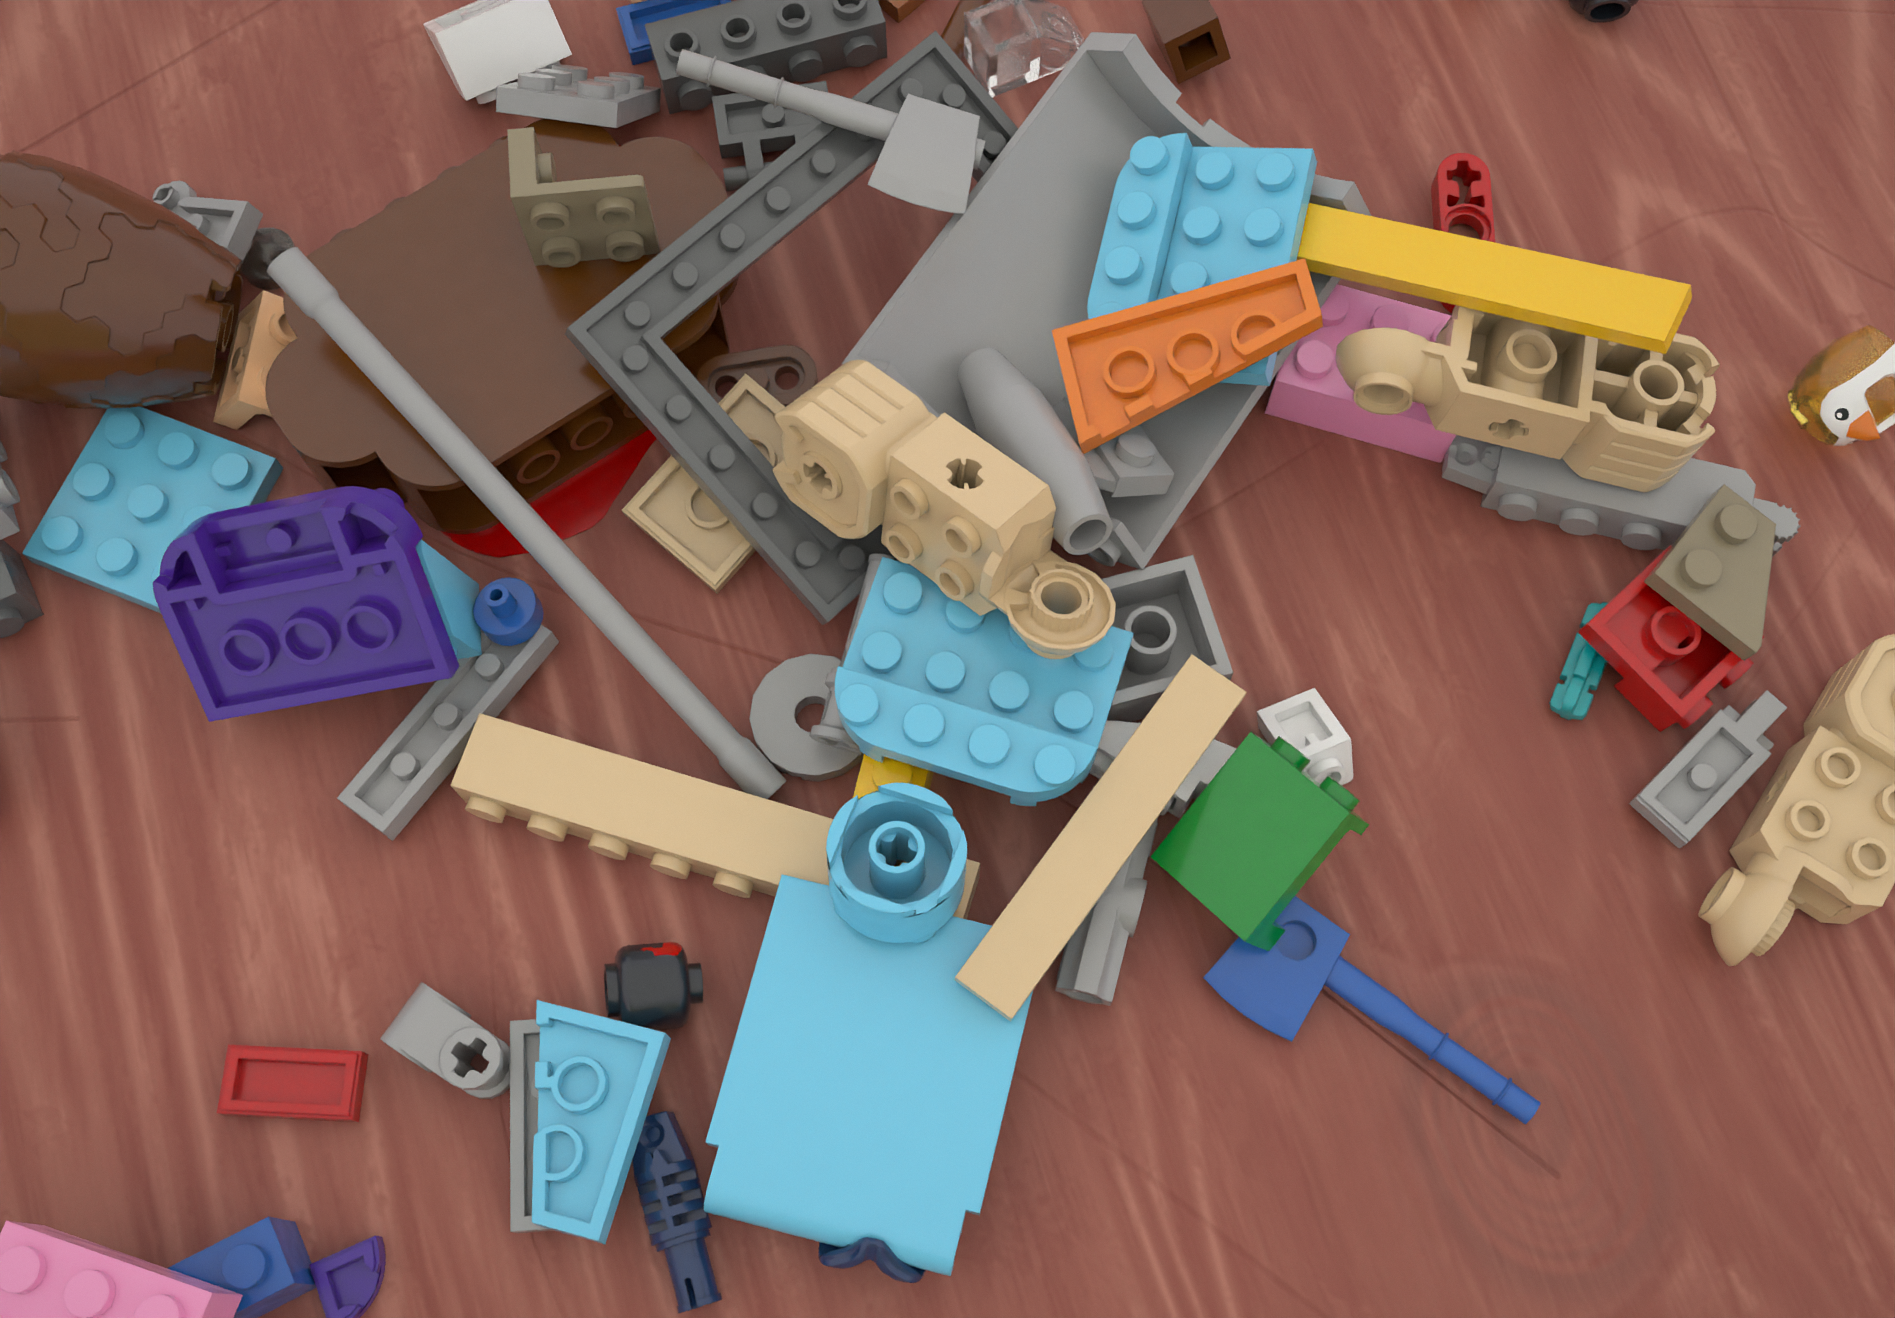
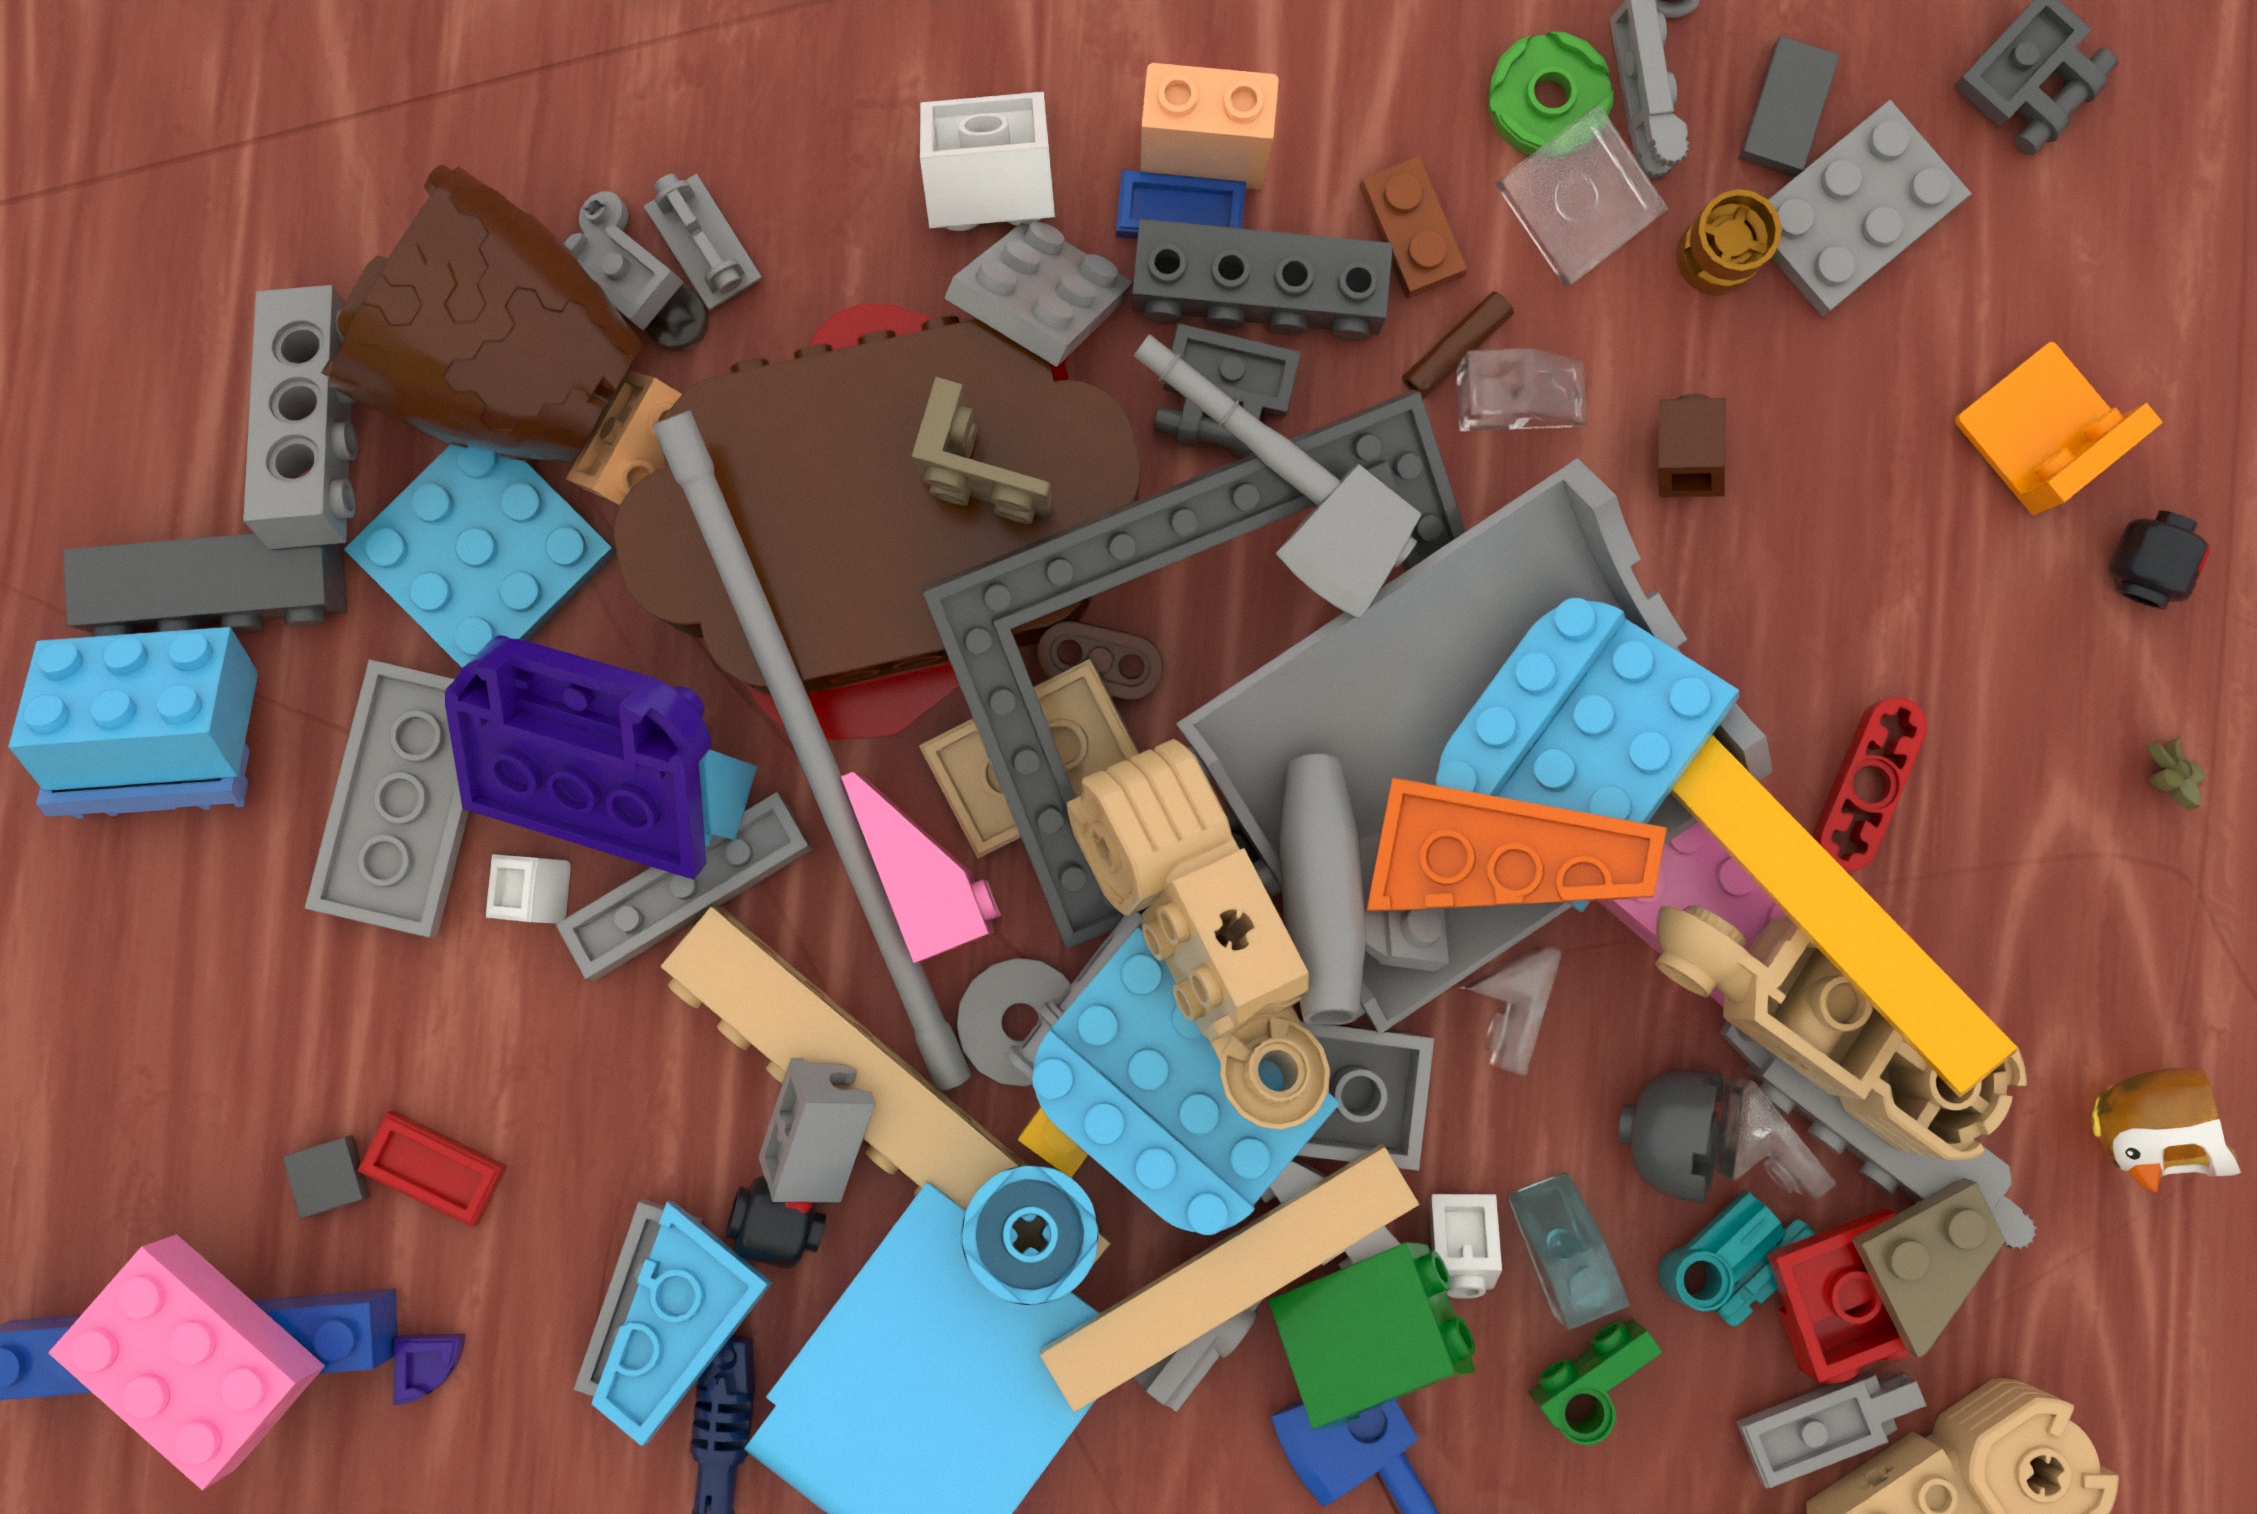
camera: 20 degrees right, 15 degrees up
light grey piece [380,982,510,1099] -> none
blue tile [473,577,544,646] -> none
none -> dark grey tile [283,1135,370,1219]
none -> light grey plate [305,659,469,938]
none -> white slope [486,854,571,924]
none -> light grey hinge [644,173,763,311]
none -> light grey hinge [759,1058,875,1202]
none -> bright pink slope [841,772,1002,963]
none -> clear slope [1460,946,1562,1076]
none -> clear light blue slope [1507,1172,1630,1330]
none -> green plate [1528,1319,1663,1445]
none -> dark grey cylinder [1618,1069,1724,1204]
none -> teal piece [1658,1190,1787,1311]
none -> clear slope [1717,1076,1837,1200]
none -> olive plant [2147,737,2206,810]

